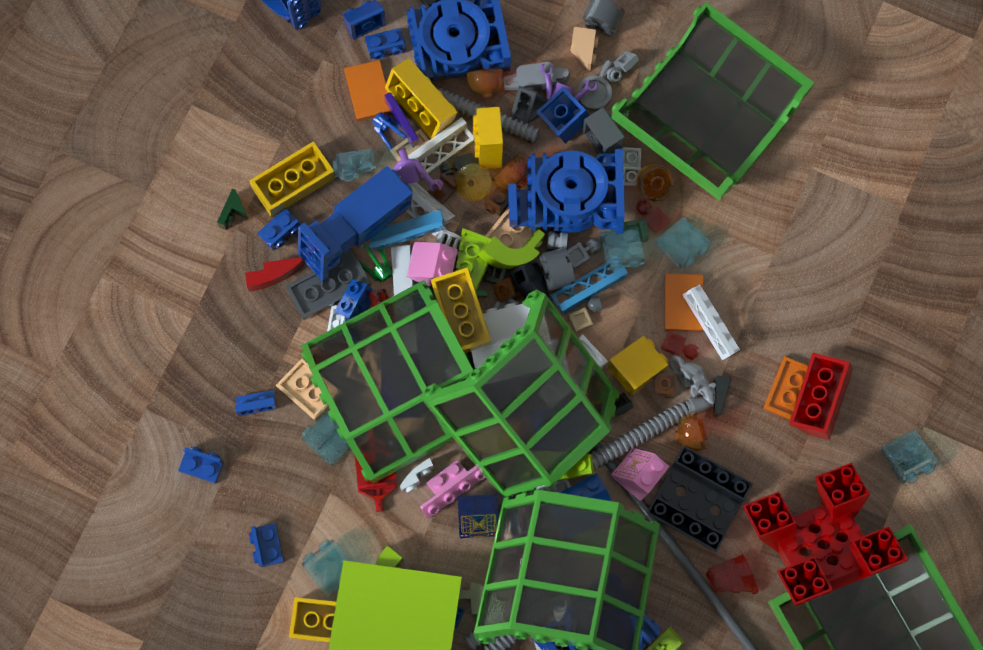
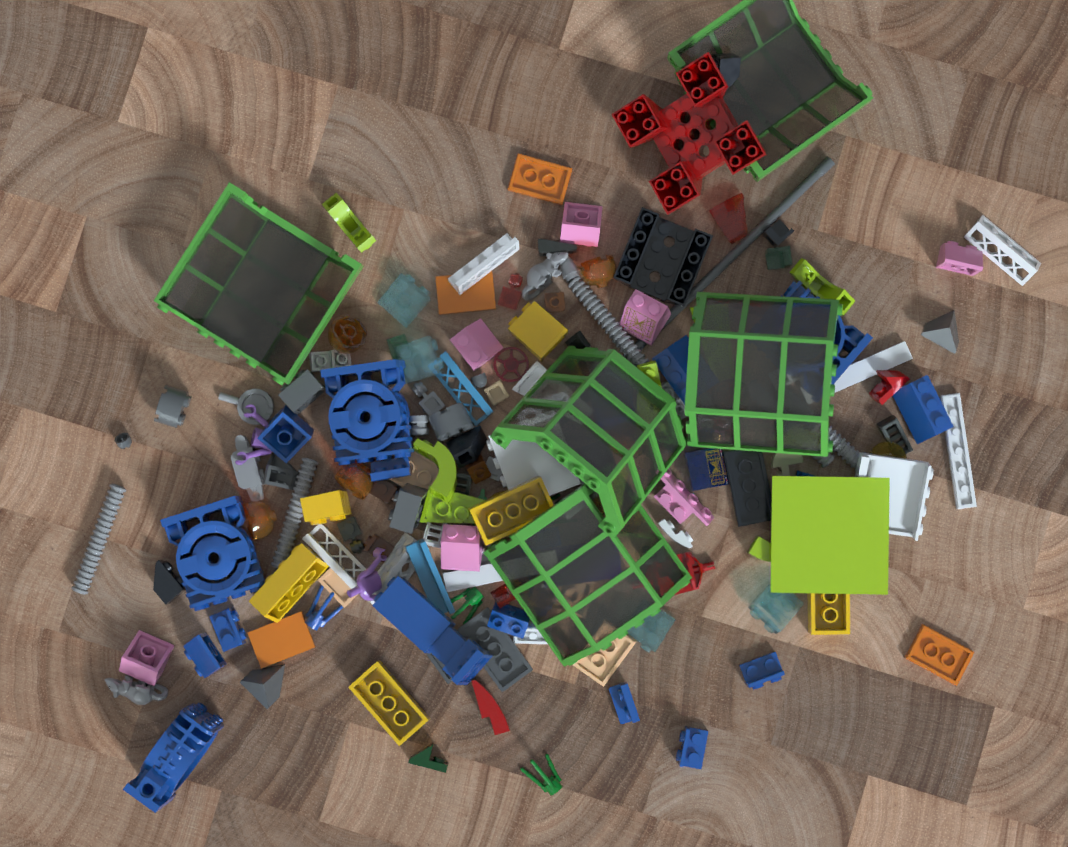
camera: 95 degrees left, 10 degrees up
blue bracket [257,208,301,250] -> none
clear light blue plate [333,149,376,181] -> none
dark purple tile [384,92,419,147] -> none
clear yellow dish [455,163,492,201] -> none
light nougat slope [571,27,599,71] -> none
light grey plate [606,51,639,82] -> none
clear red plate [636,199,671,234] -> none
red slope [789,353,853,440] -> none
clear light blue plate [881,430,937,484] -> none
none -> dark grey slope [240,664,285,709]
none -> lime arch [322,193,376,253]
none -> dark grey brick [388,483,428,534]
none -> bright pink slope [450,318,503,371]
none -> dark red wheel [493,347,529,383]
none -> green plant [520,754,563,796]
none -> bright pink slope [560,202,602,247]
none -> black slope [712,53,741,91]
none -> black tile [723,444,772,527]
none -> black panel [763,220,794,248]
none -> clear green panel [765,246,793,270]

